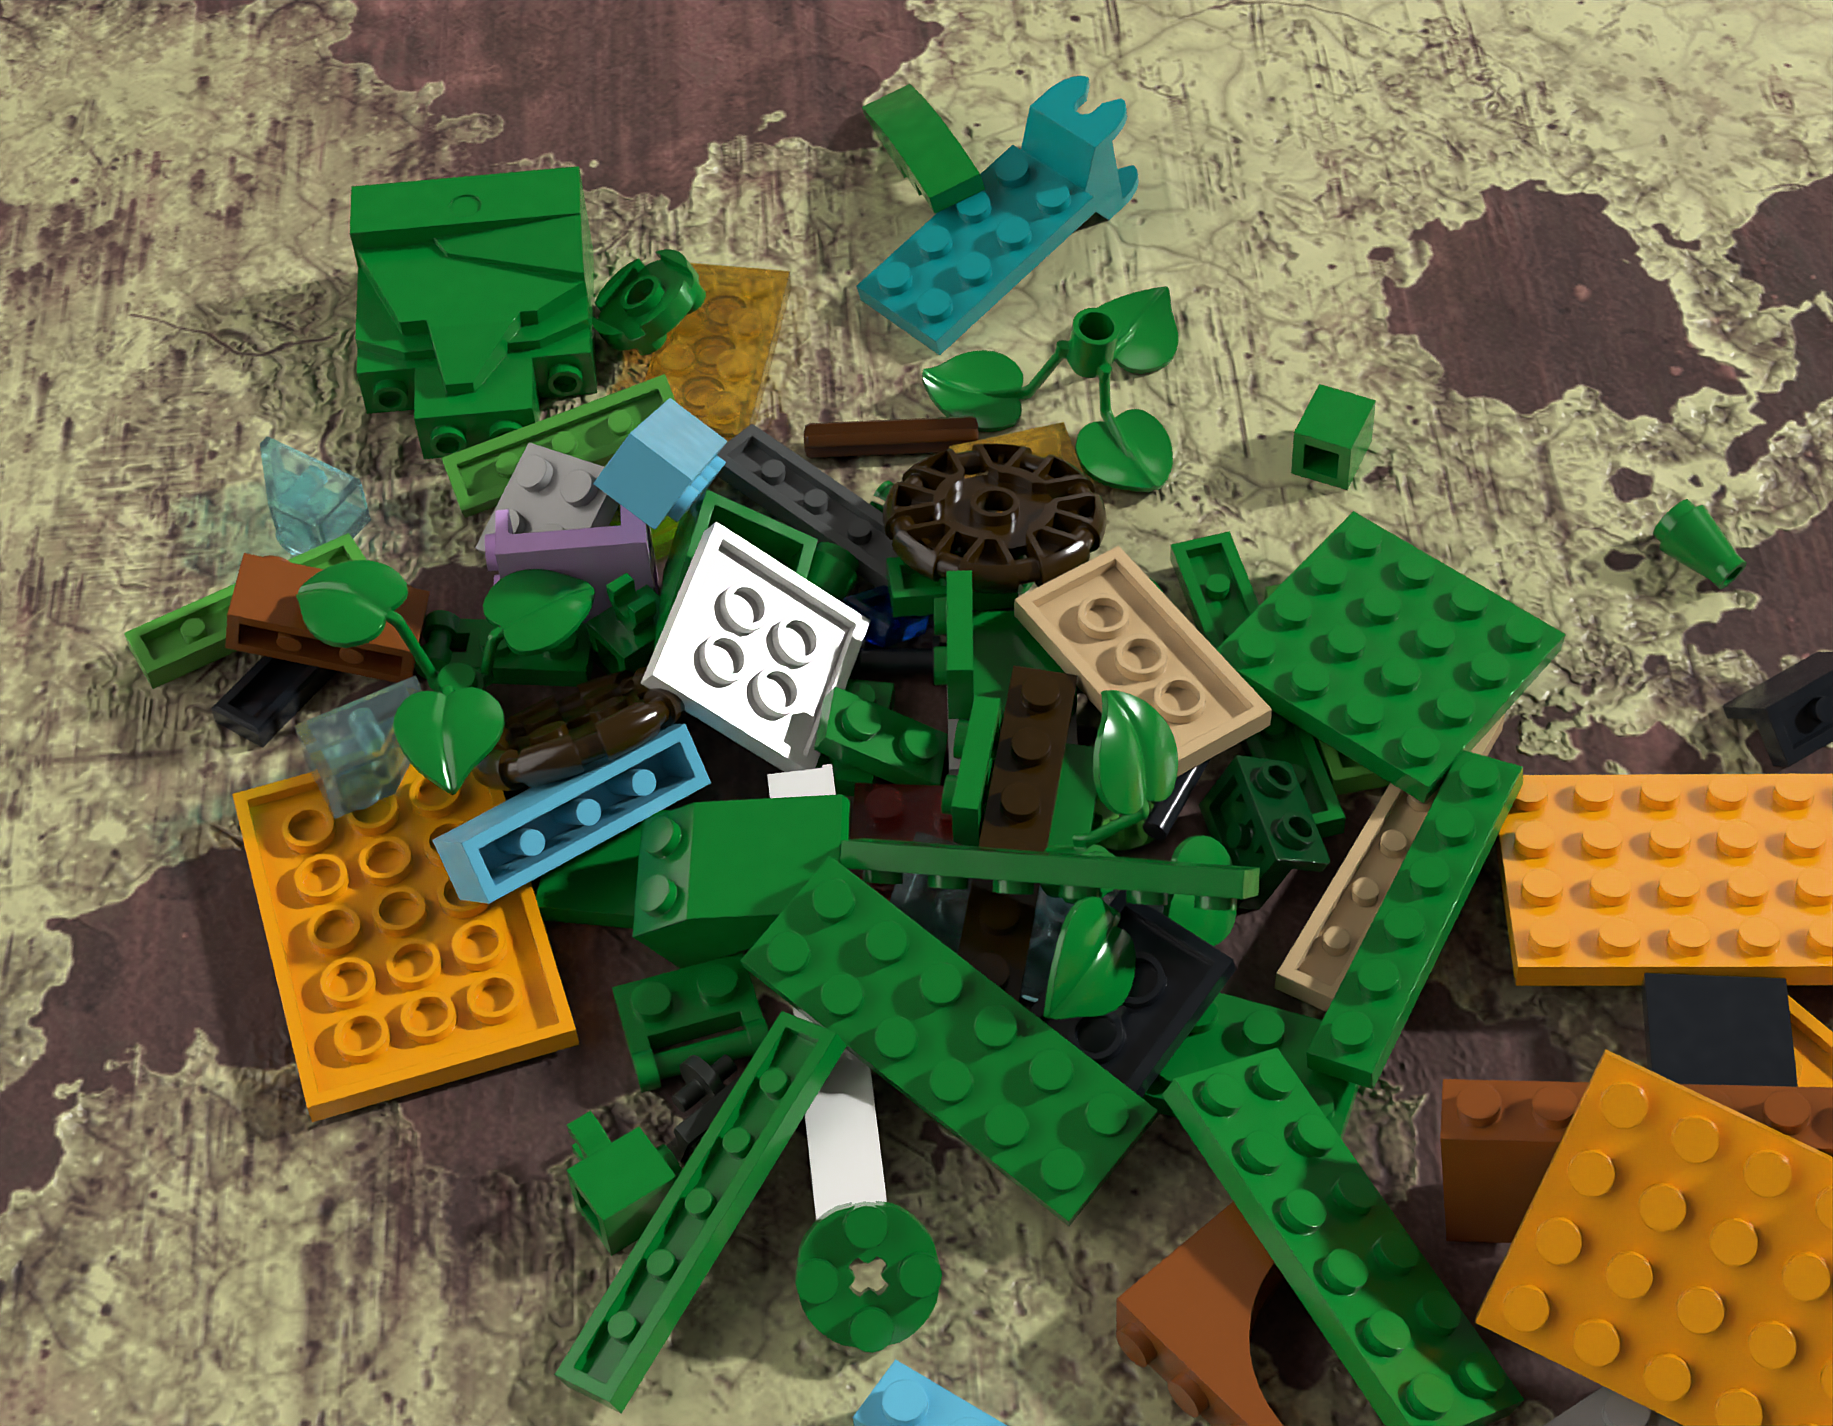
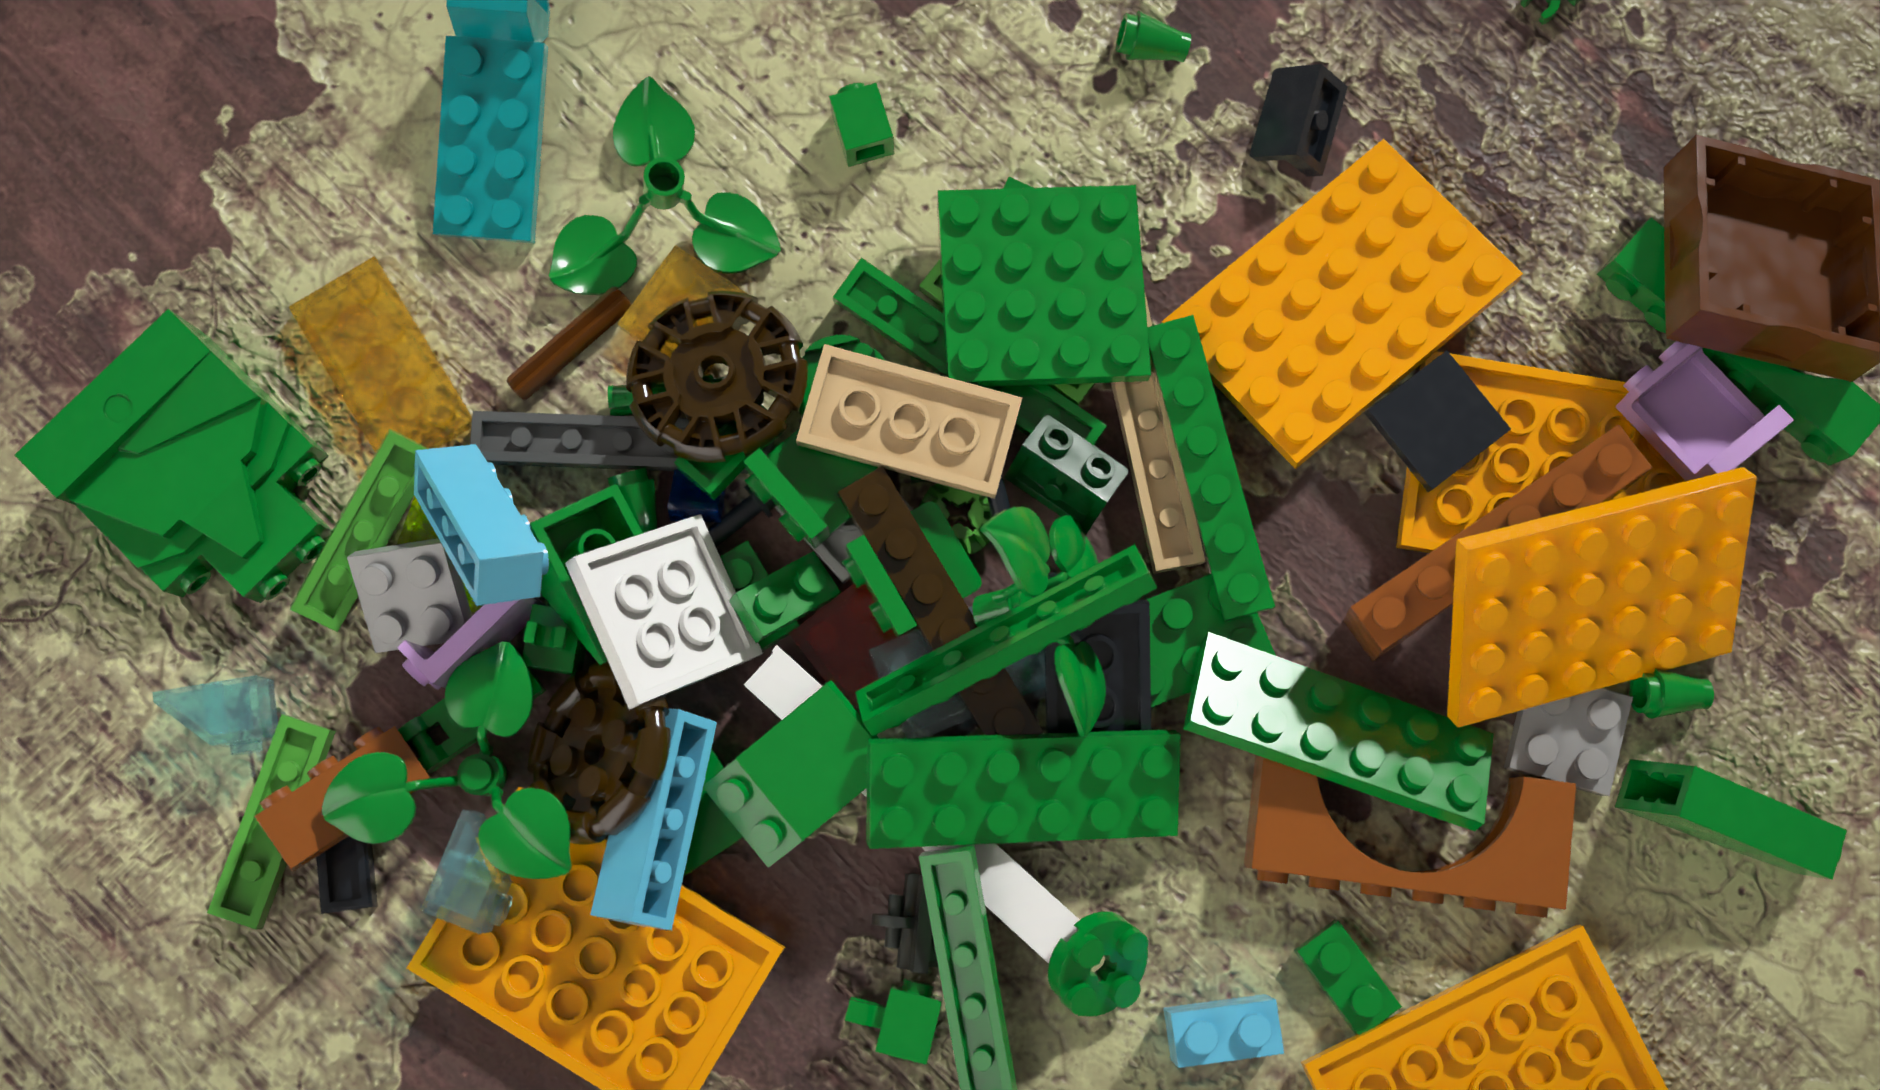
camera: 45 degrees left, 30 degrees up
green plate [592,249,706,356] -> none
green plate [612,952,769,1093] -> none
green slope [862,84,985,214] -> none

